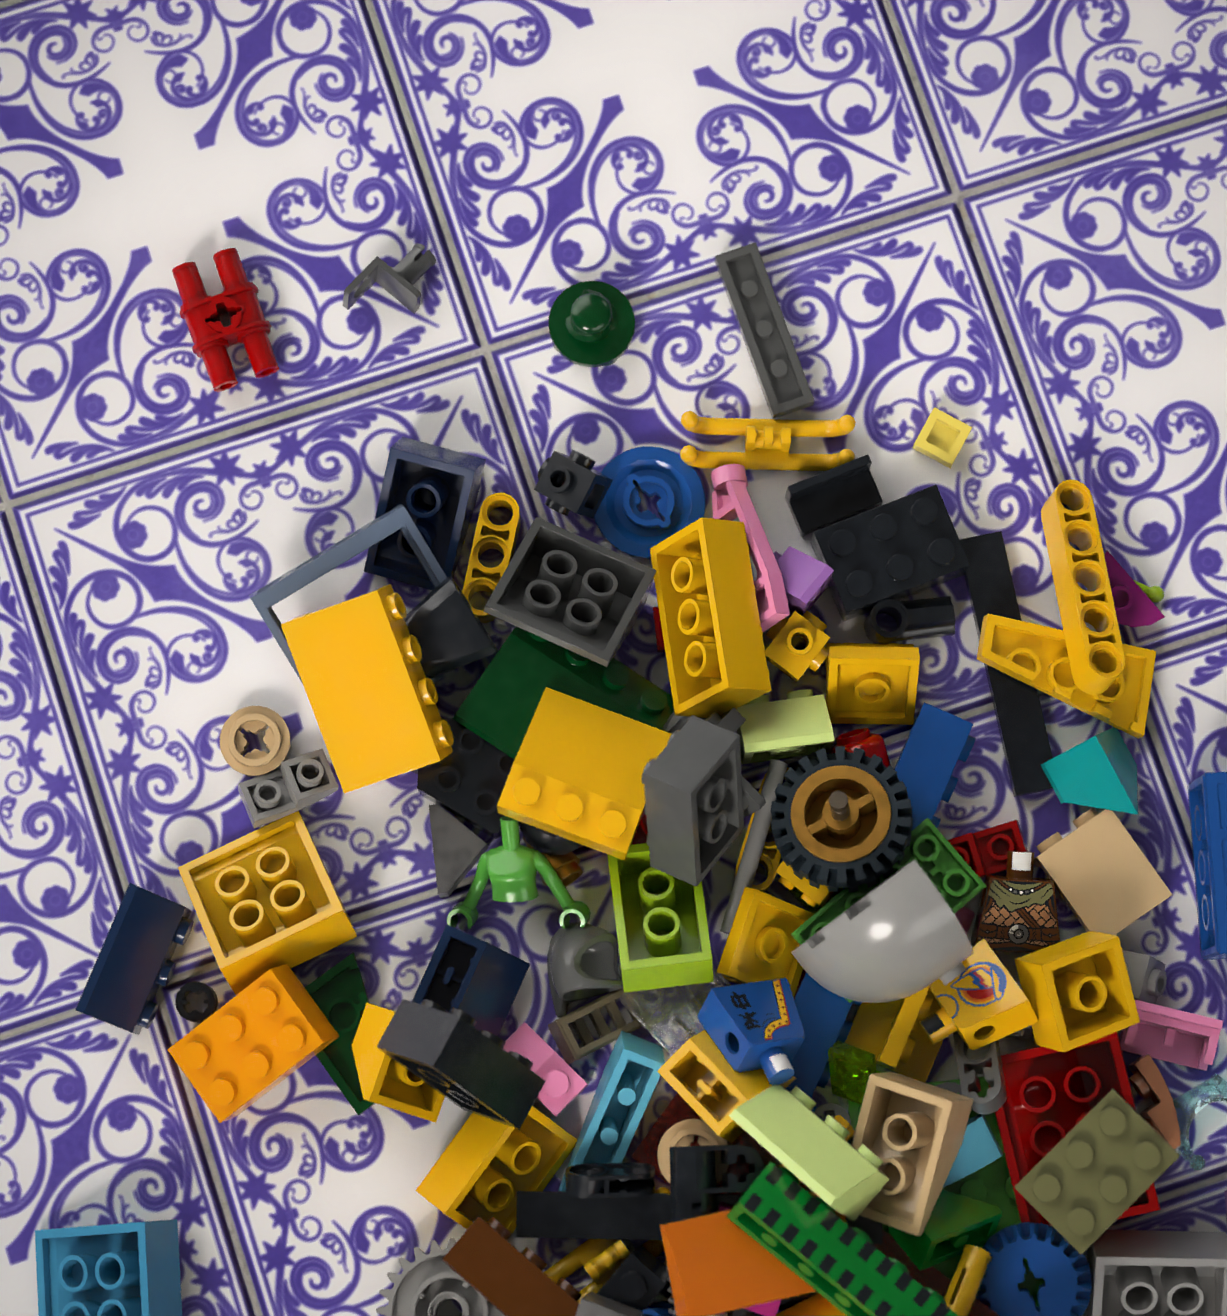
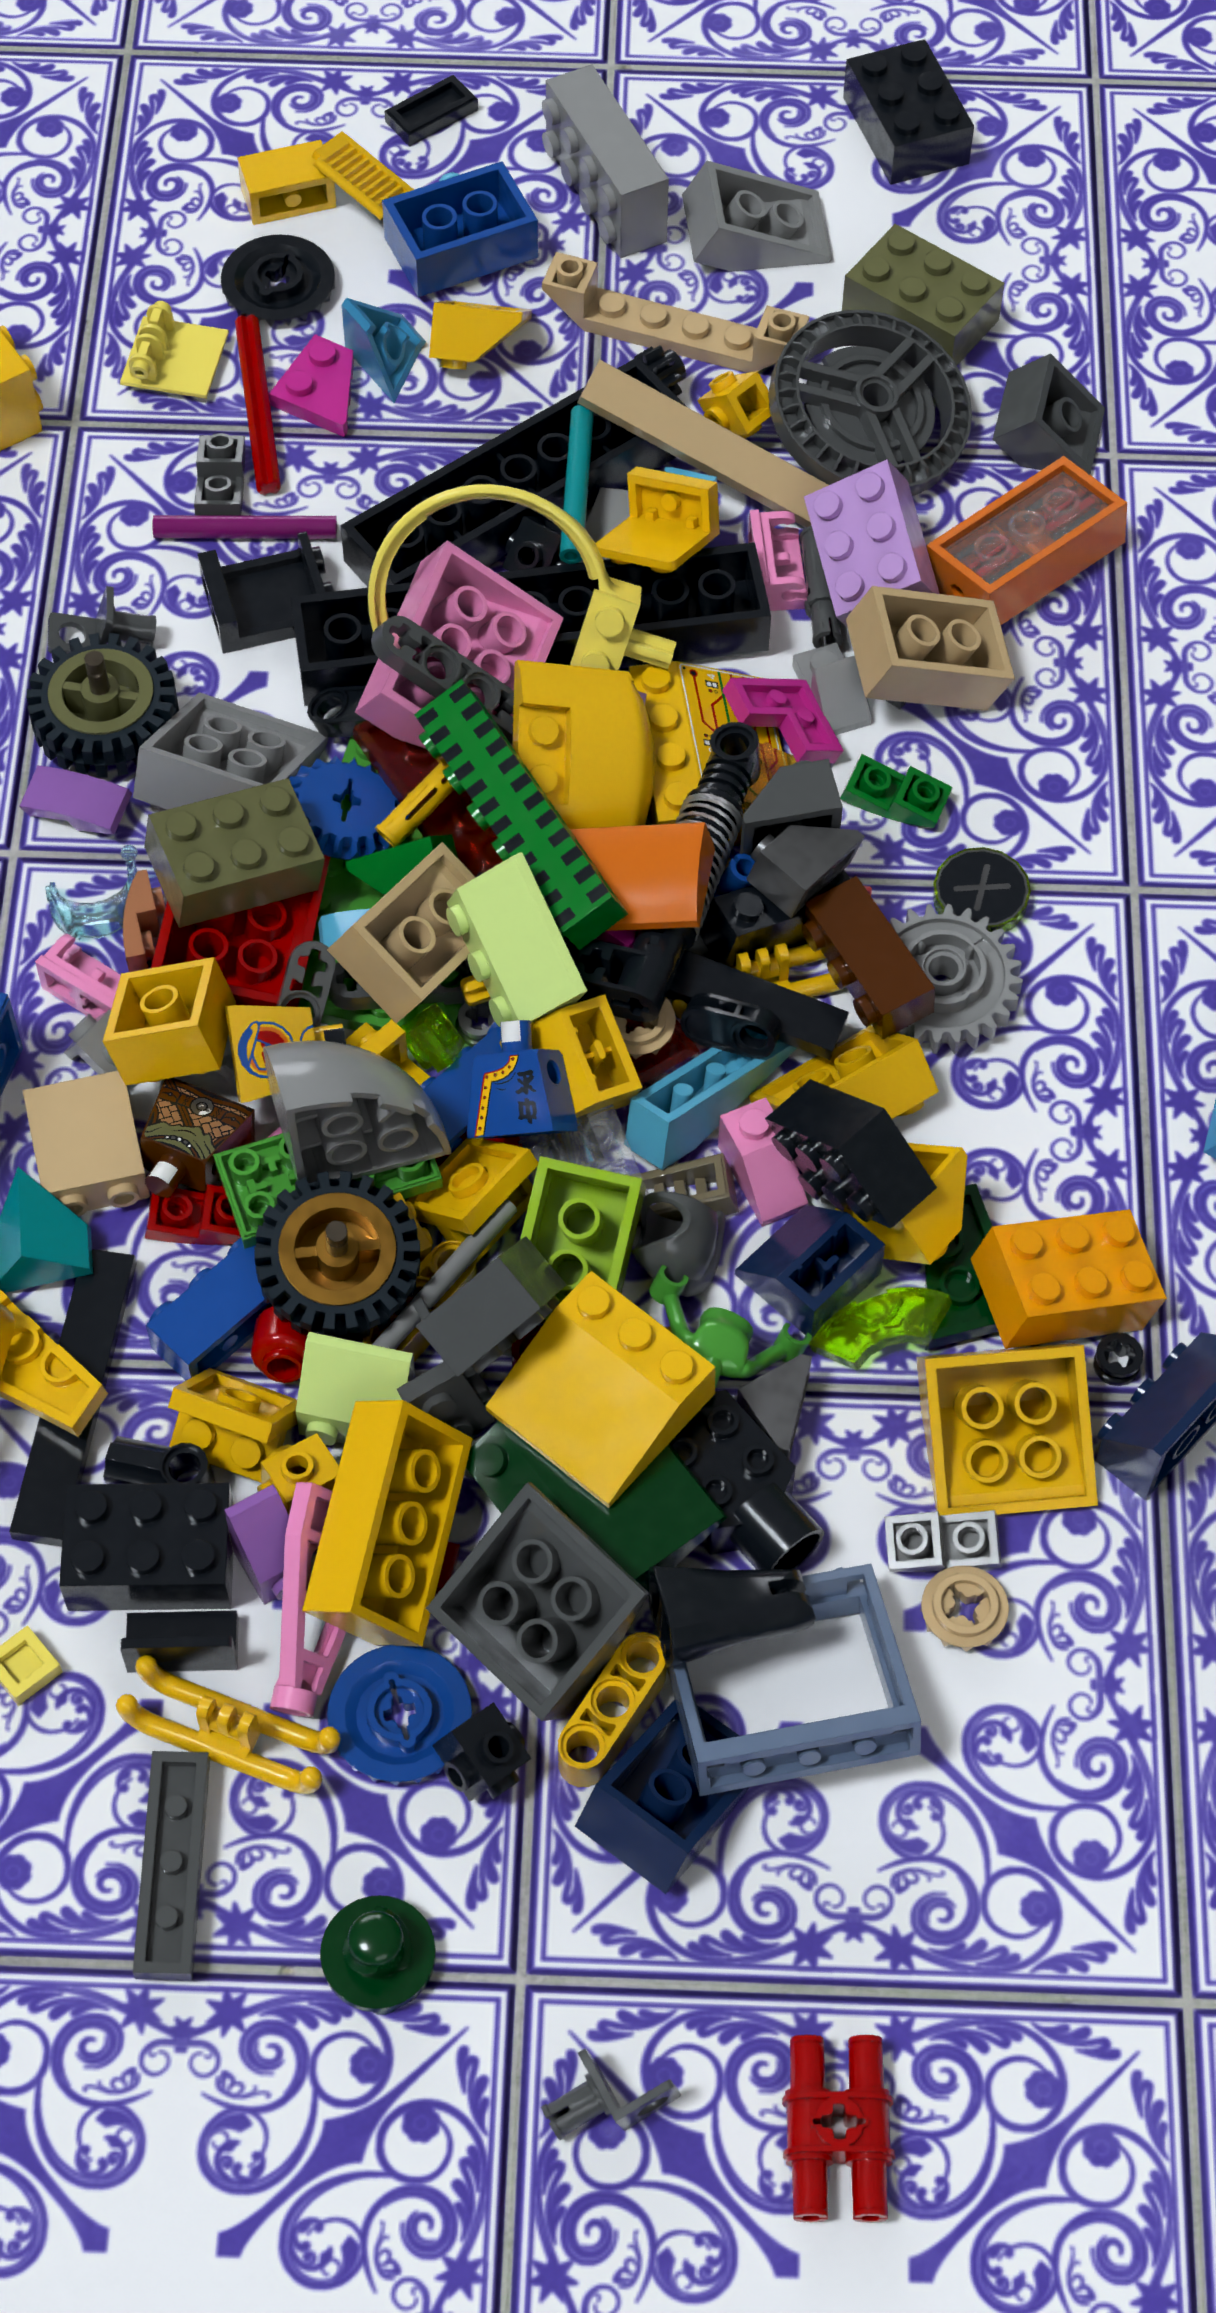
camera: 160 degrees left, 20 degrees down
yellow panel [281,584,454,793] -> none
none -> clear neon green tile [809,1287,952,1371]

